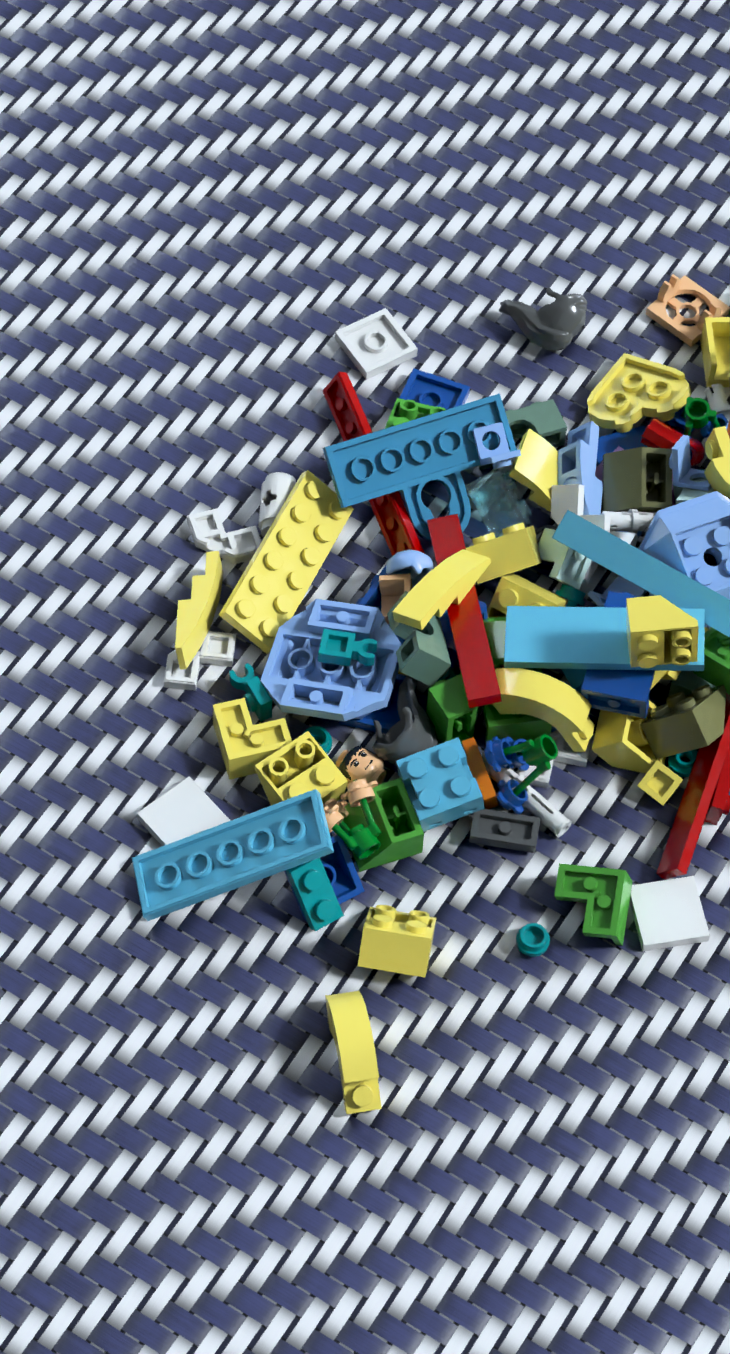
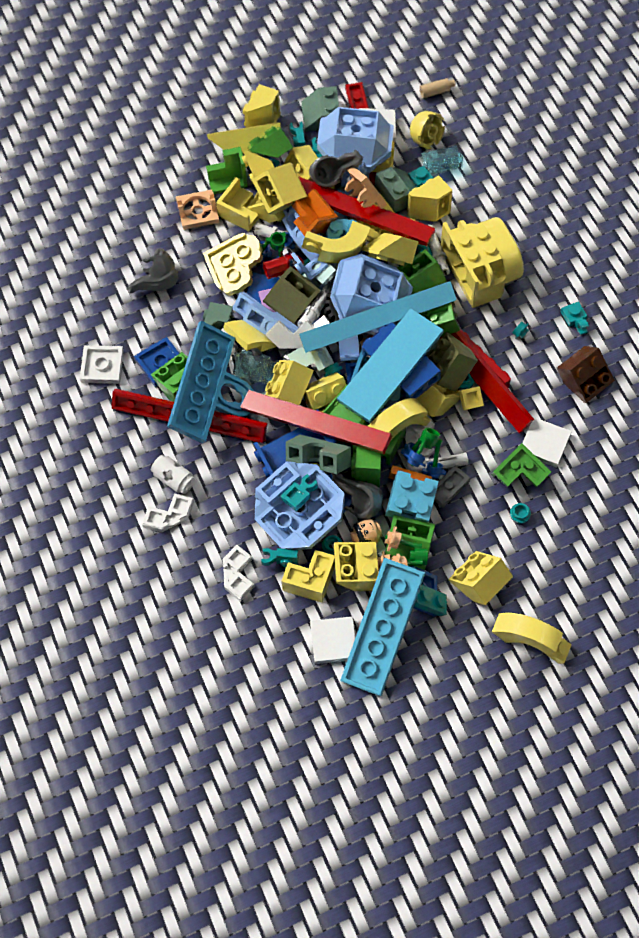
camera: 50 degrees left, 5 degrees up
light yellow slope [175,551,223,670] -> none
light yellow plate [219,470,354,654] -> none
light nougat panel [379,573,413,624] -> none
light blue hair [386,550,434,587] -> none
light yellow slope [392,549,491,630] -> none
light blue bracket [472,422,521,469] -> none
light yellow slope [626,595,698,668] -> none

